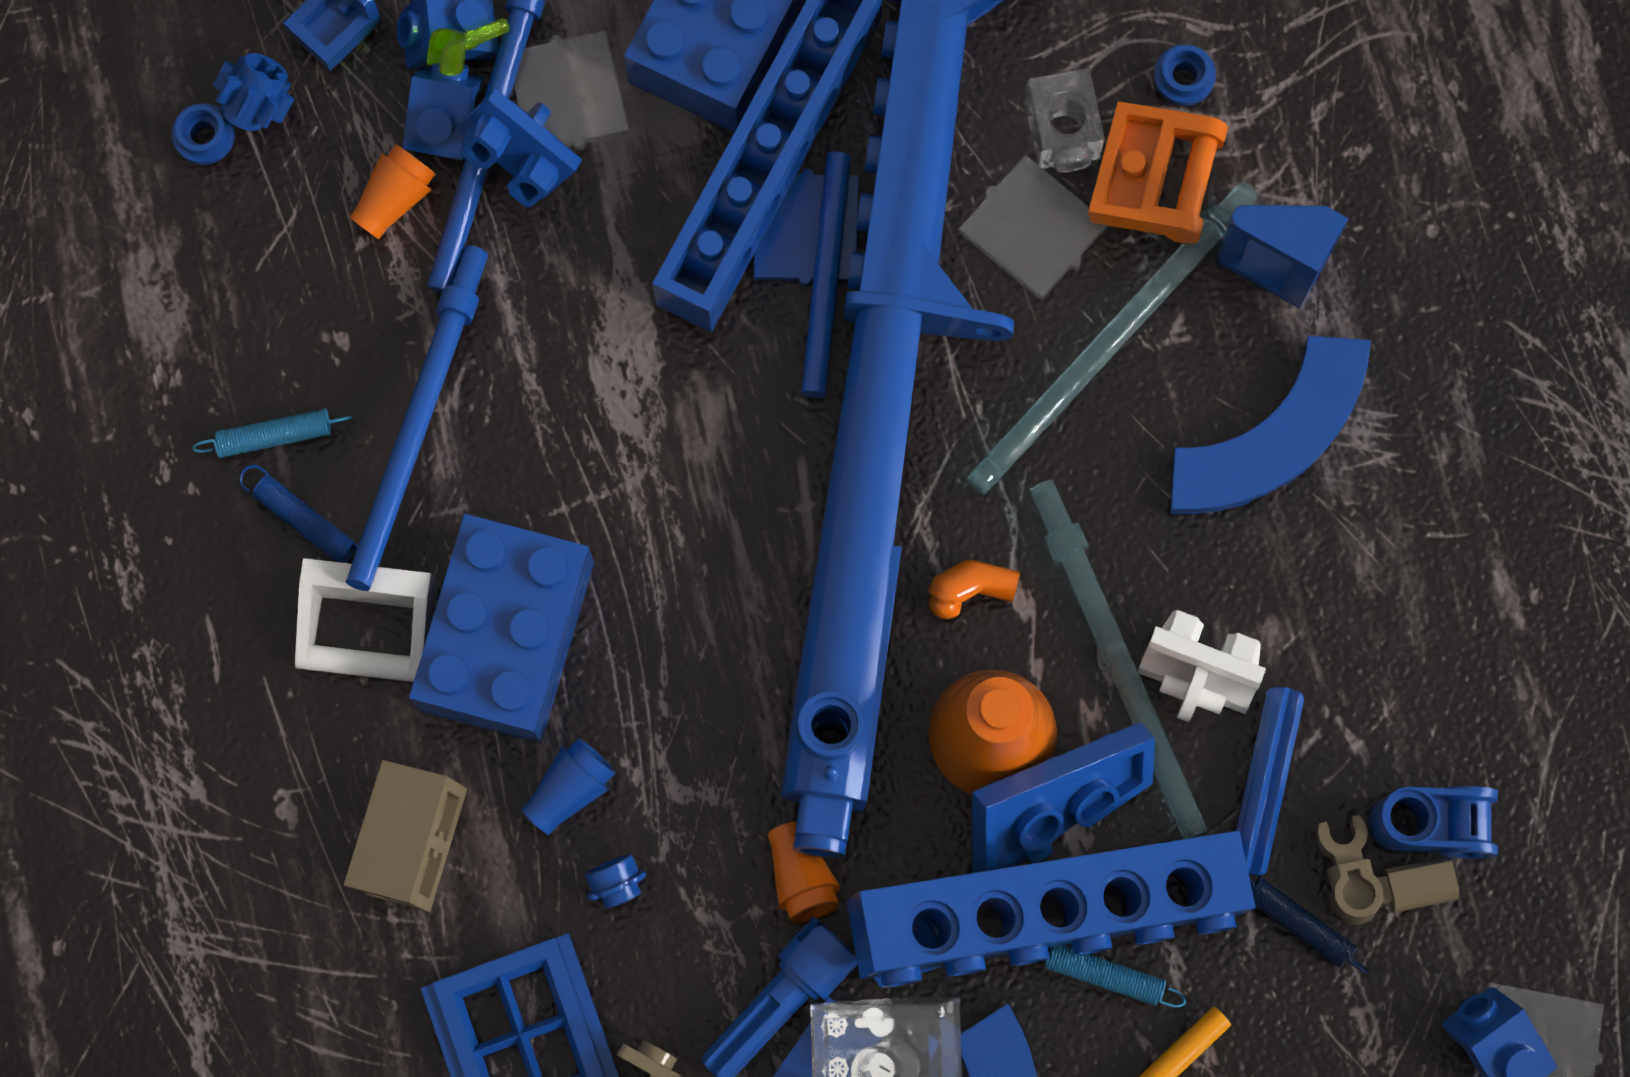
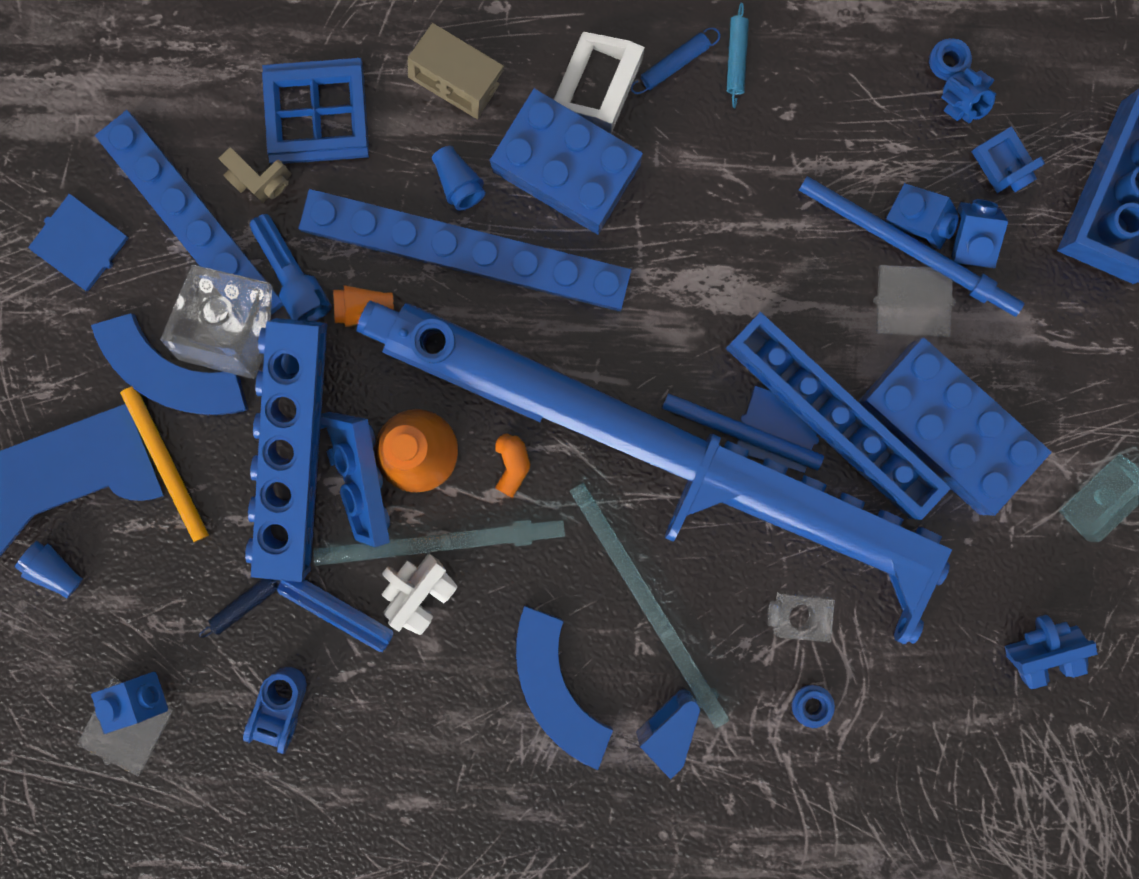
camera: 105 degrees right, 10 degrees up
blue bar [346,246,489,591] -> none
orange cone [349,144,436,239] -> none
clear neon green hand [427,18,509,75] -> none
blue hips [456,88,582,207] -> none
blue plate [584,853,646,908] -> none
clear piece [959,155,1108,300] -> none
dark azure piece [1044,946,1186,1008] -> none
orange plate [1088,101,1228,244] -> none
dark tan bar [1315,815,1459,925] -> none
none -> blue plate [299,189,631,312]

